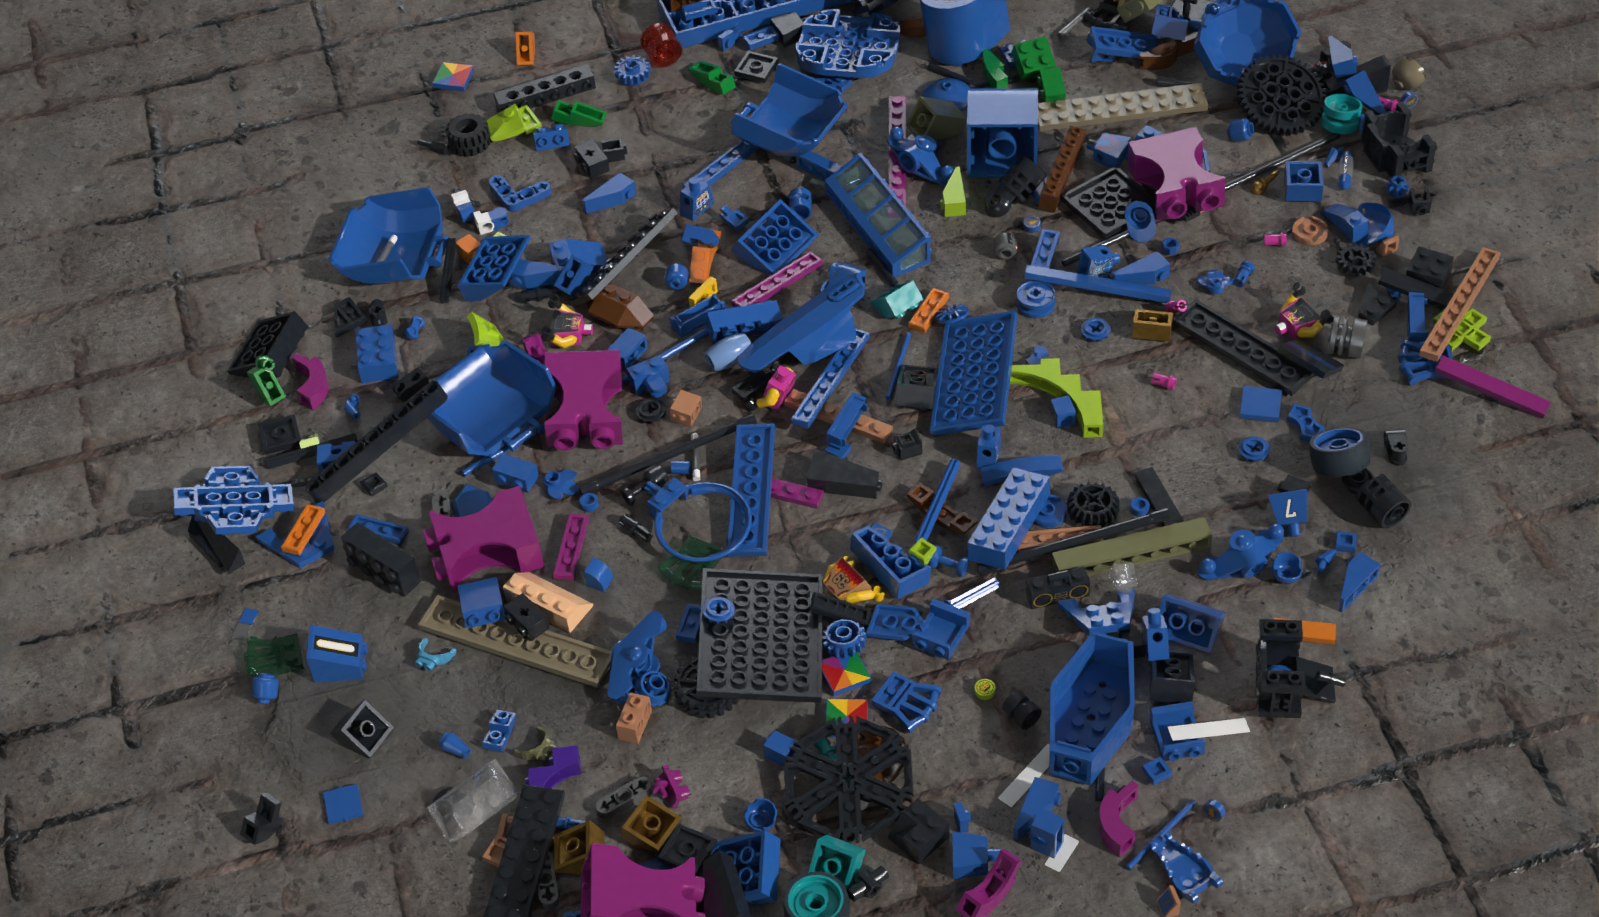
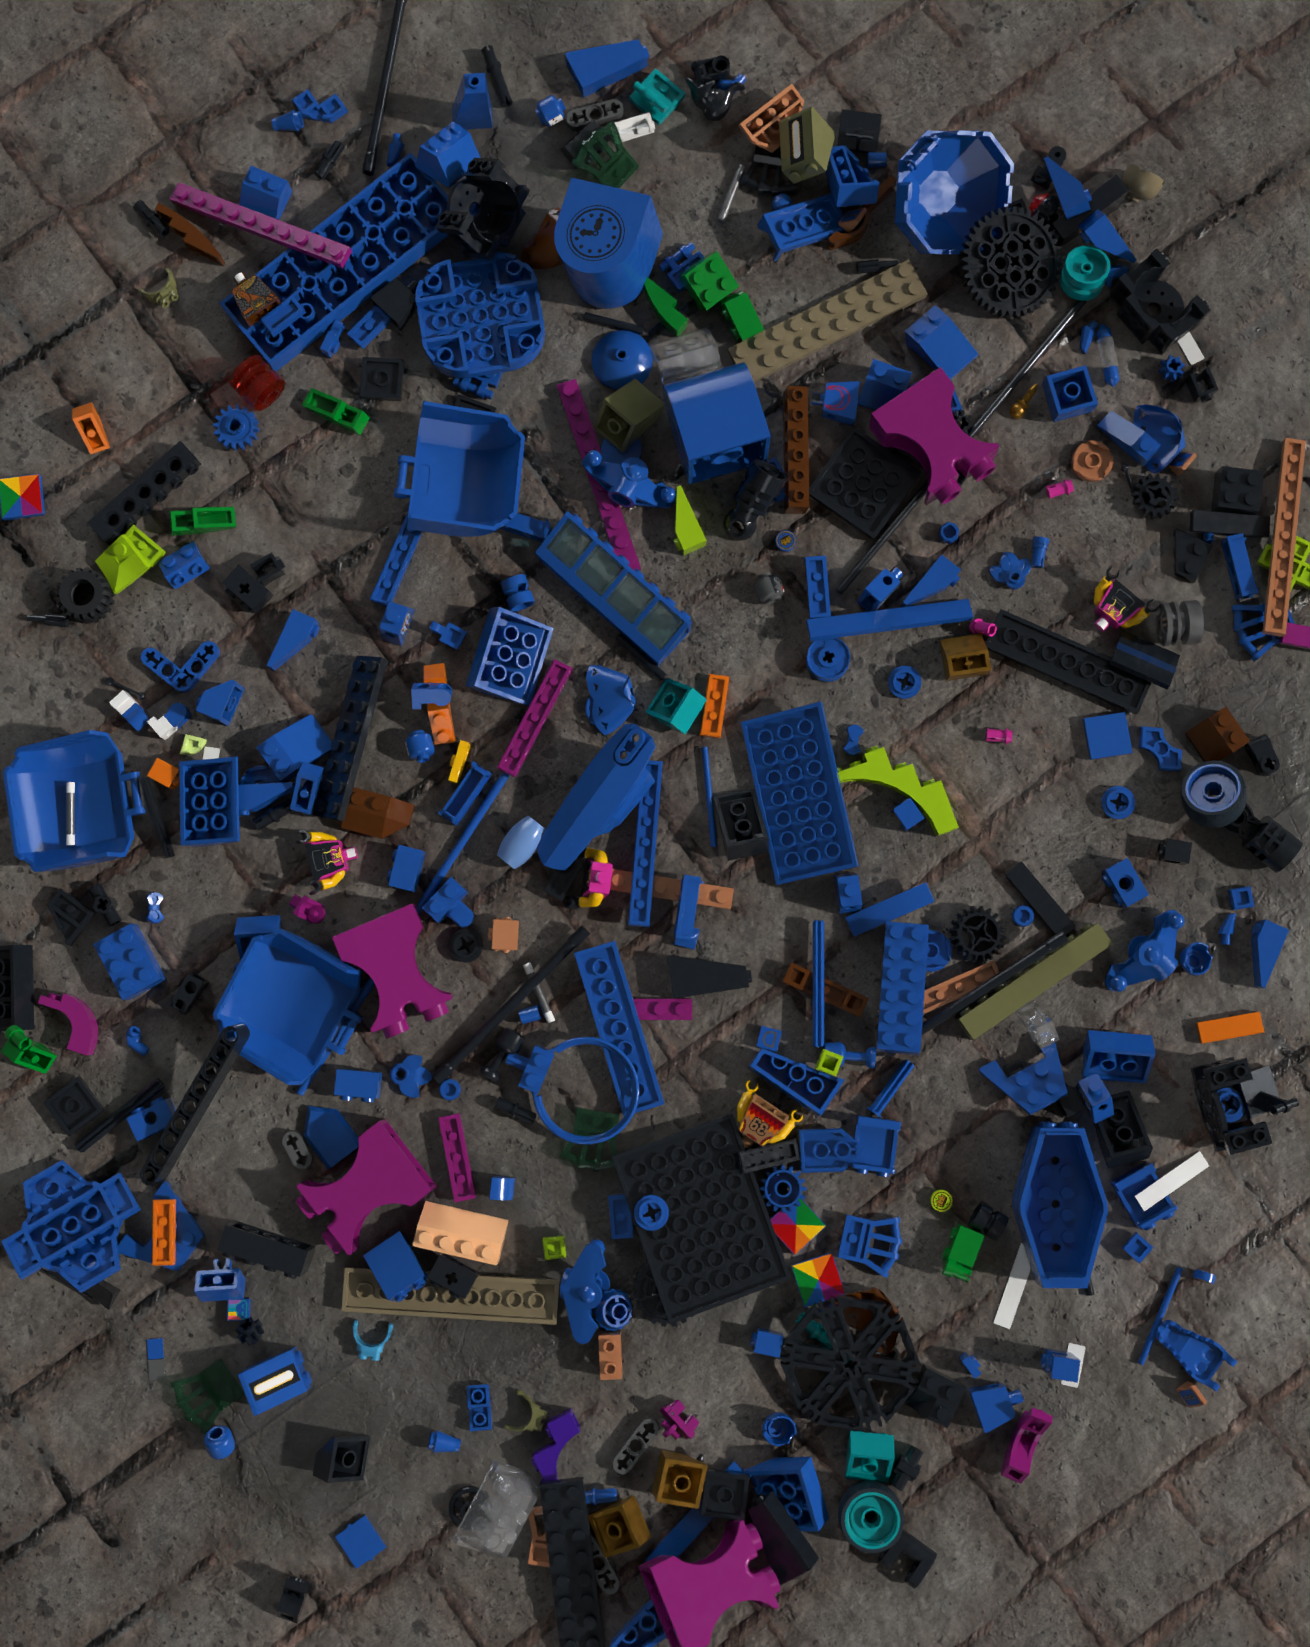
camera: 20 degrees left, 35 degrees up
yellowish green tile [299,434,319,449] -> none
blue tile [348,514,409,546] -> none
black tile [360,472,388,497] -> none
lime plate [467,311,505,347] -> none
blue wedge [706,300,783,345] -> none
black window [892,428,922,461] -> none
blue wheel [935,304,969,324] -> none
blue slope [1013,777,1062,841] -> none
black piece [1026,566,1090,609] -> none
magenta arch [1099,781,1139,858] -> none
blue piece [1124,201,1156,242] -> none
blue head [1227,118,1254,142] -> none
blue torso [1268,489,1308,537] -> none
dark pink pin [1379,96,1399,112] -> none
blue tile [1400,91,1418,108] -> none
none -> blue brick [194,1258,246,1302]
none -> blue slope [196,680,245,726]
none -> tile [227,1298,251,1321]
none -> black gear [236,1317,265,1346]
none -> lime tile [543,1235,567,1260]
none -> blue slope [905,305,978,380]
none -> green hinge [941,1223,985,1283]
none -> blue brick [1101,858,1149,908]
none -> white sticker [1178,332,1204,365]
none -> reddish brown slope [1185,707,1250,762]

